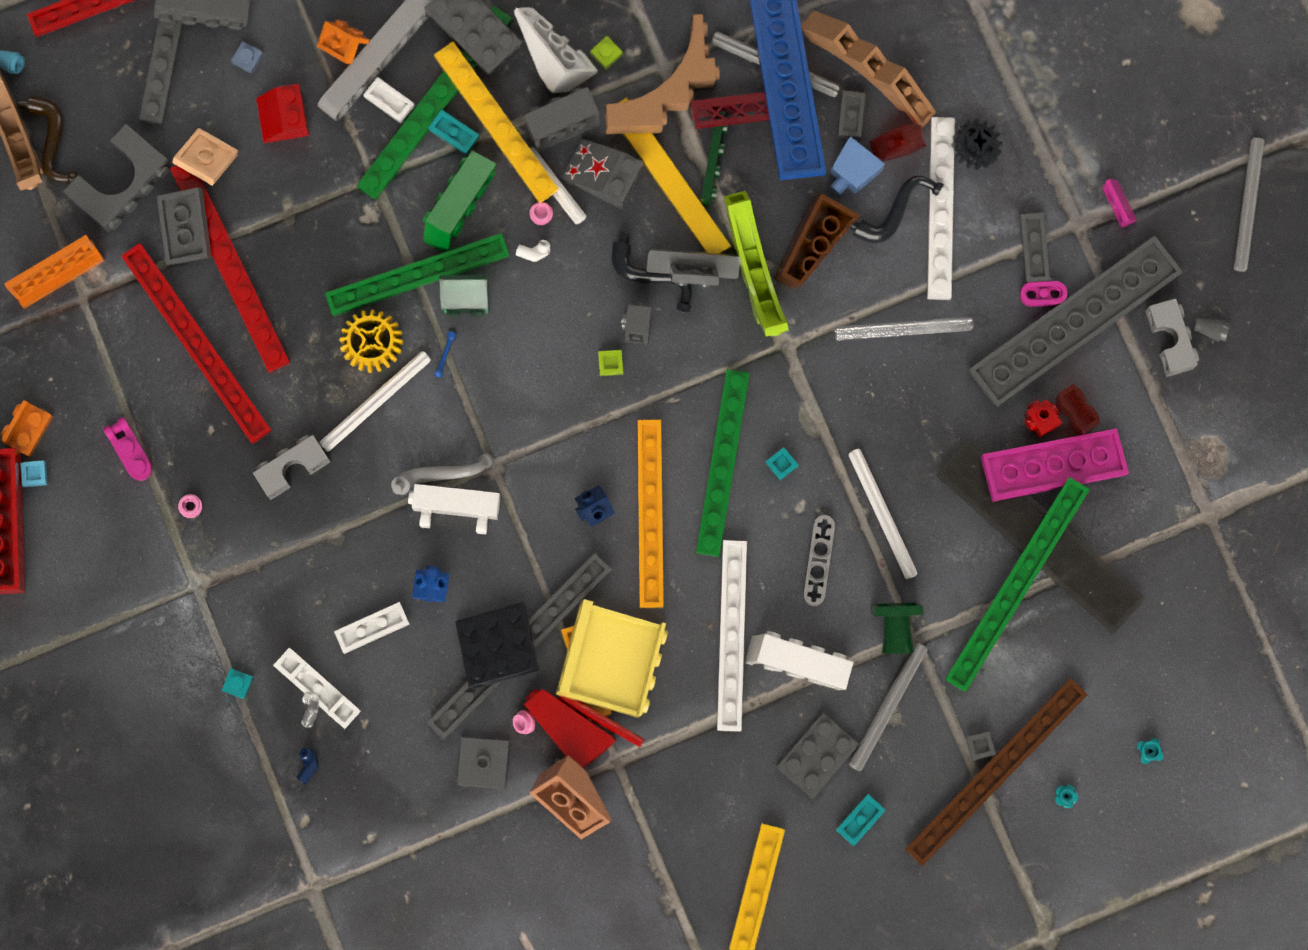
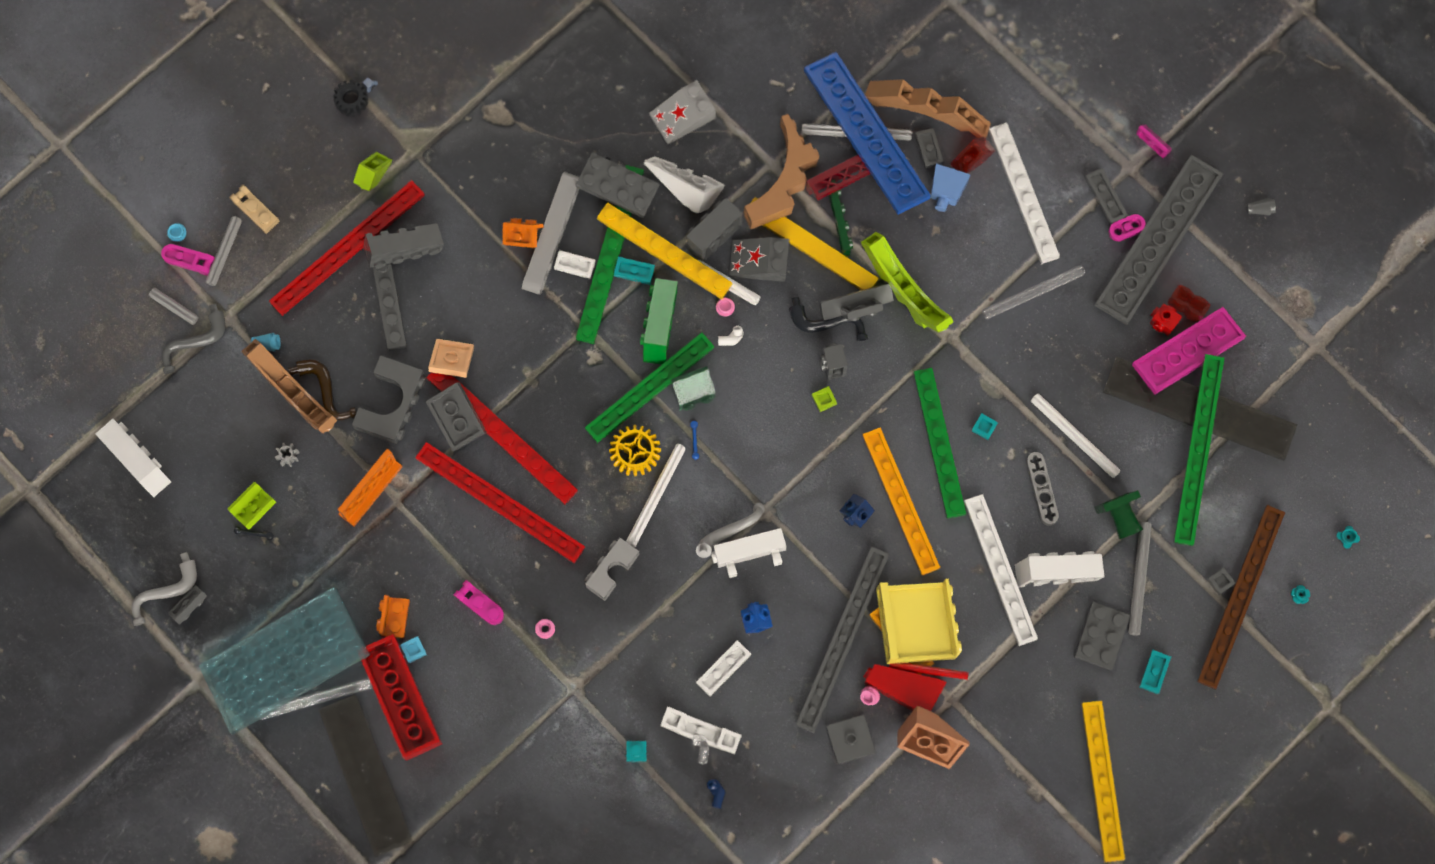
camera: 20 degrees left, 5 degrees down
sand blue plate [231,41,264,74] -> none
red slope [256,83,309,143] -> none
black plate [455,602,539,690] -> none
lime plate [590,36,623,69] -> none
reddish brown wedge [773,193,861,289] -> none
black animal [850,175,944,243] -> none
black gear [951,119,1003,170] -> none
light grey arch [1145,299,1199,377] -> none
light grey axle [1234,138,1264,272] -> none

